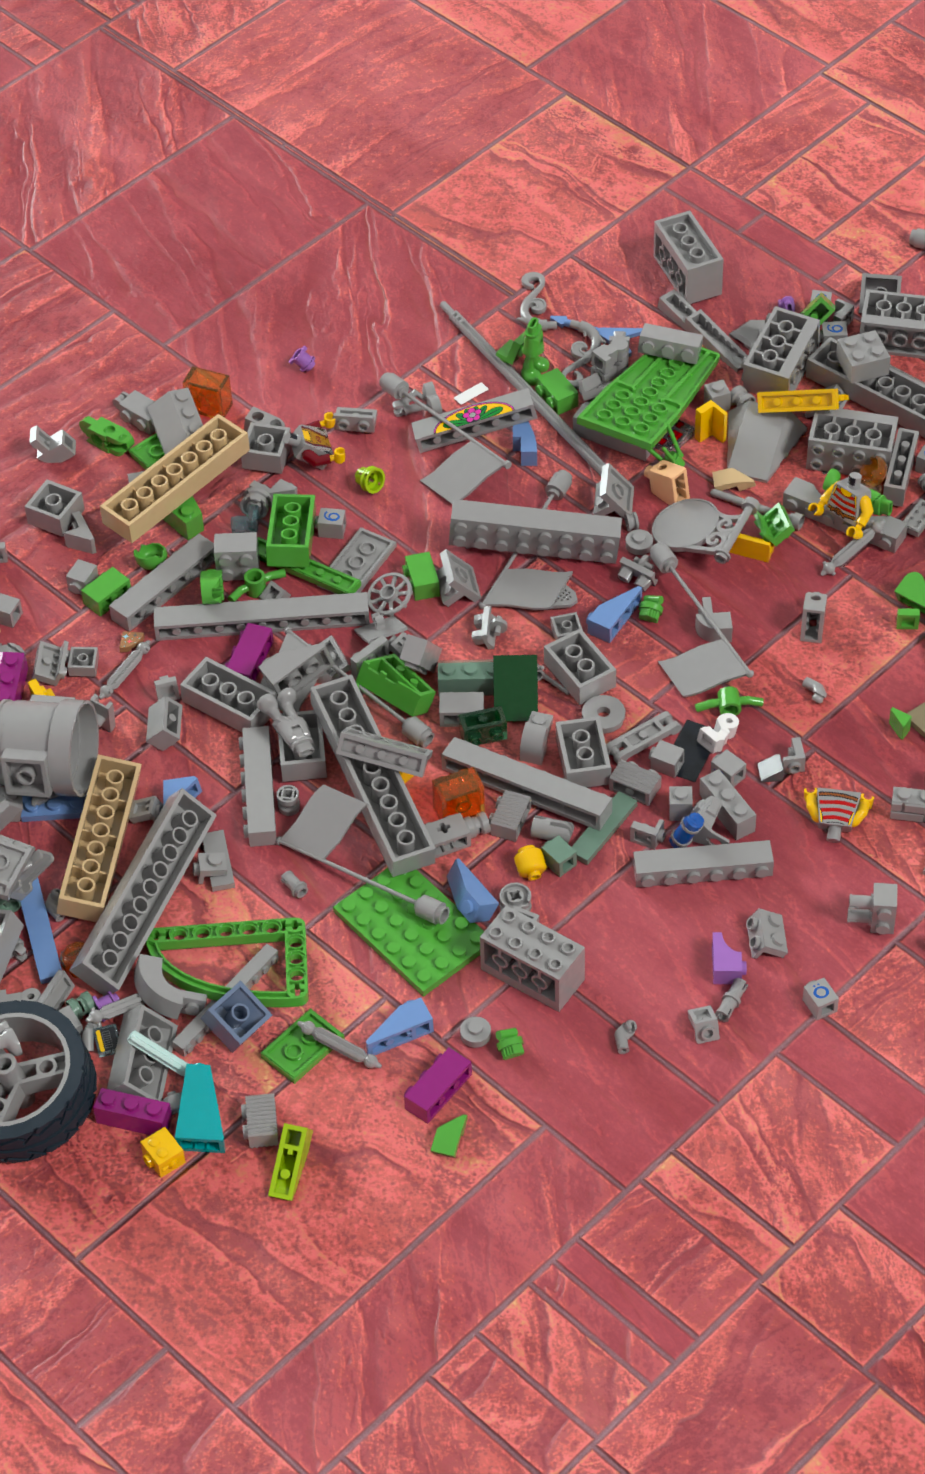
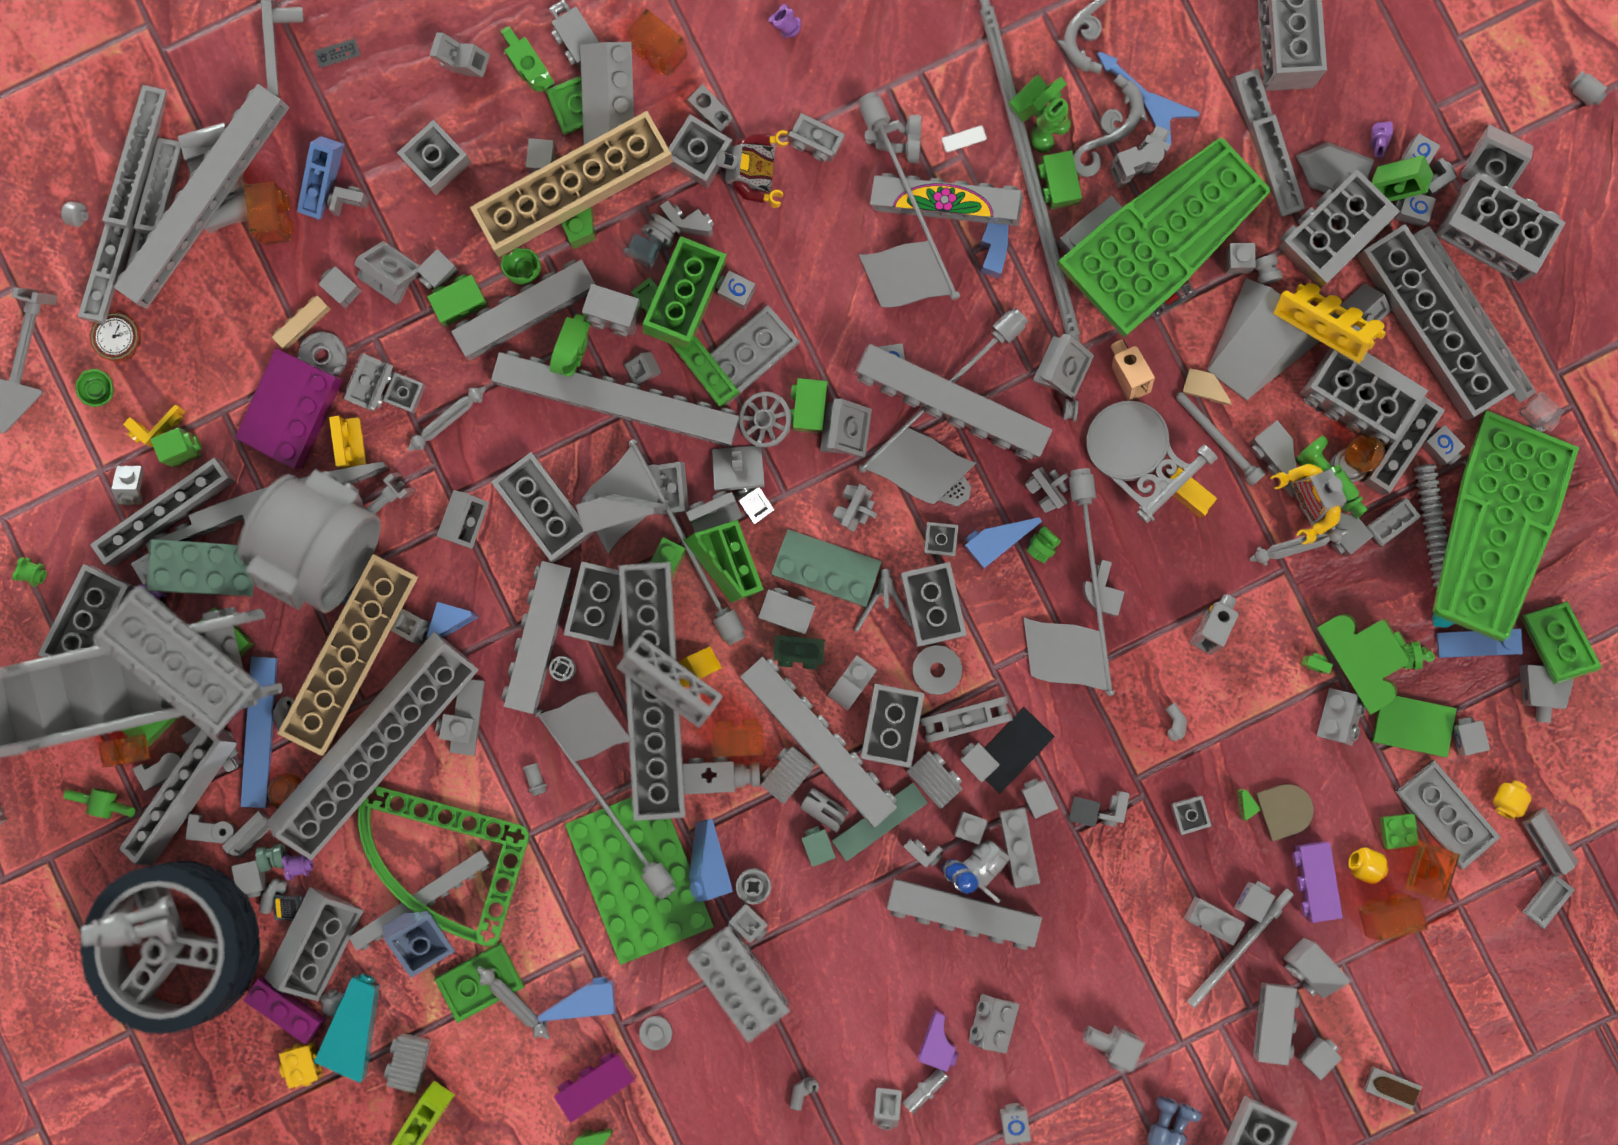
camera: 20 degrees right, 35 degrees up
light grey slope [64,511,97,554] -> none
light grey wheel [85,993,146,1027] -> none
medium nougat tile [119,631,145,653] -> none
light aqua axle [127,1030,189,1076] -> none
light grey arch [134,954,207,1020] -> none
light grey tile [154,675,180,701] -> none
magenta brick [225,623,274,681] -> none
bright green piece [228,568,286,602] -> none
light grey piece [257,687,315,757] -> none
lime piece [355,466,385,494] -> none
light grey brick [399,634,442,675] -> none
dark green tile [493,655,538,721] -> none
bright green piece [496,1028,524,1060] -> none
yellow head [514,845,547,881] -> none
light grey bracket [578,372,612,401] -> none
light grey wheel [626,529,653,555] -> none
light grey brick [638,323,703,364] -> none
bright green plant [647,424,685,467] -> none
yellow panel [695,400,728,443] -> none
bright green piece [695,686,764,715] -> none
white leg [697,713,739,754] -> none
bright green bracket [754,502,795,546] -> none
torso [804,787,874,843] -> none
light grey brick [836,330,891,384] -> none
none -> light grey bracket [354,241,420,305]
none -> light grey piece [1170,795,1212,835]

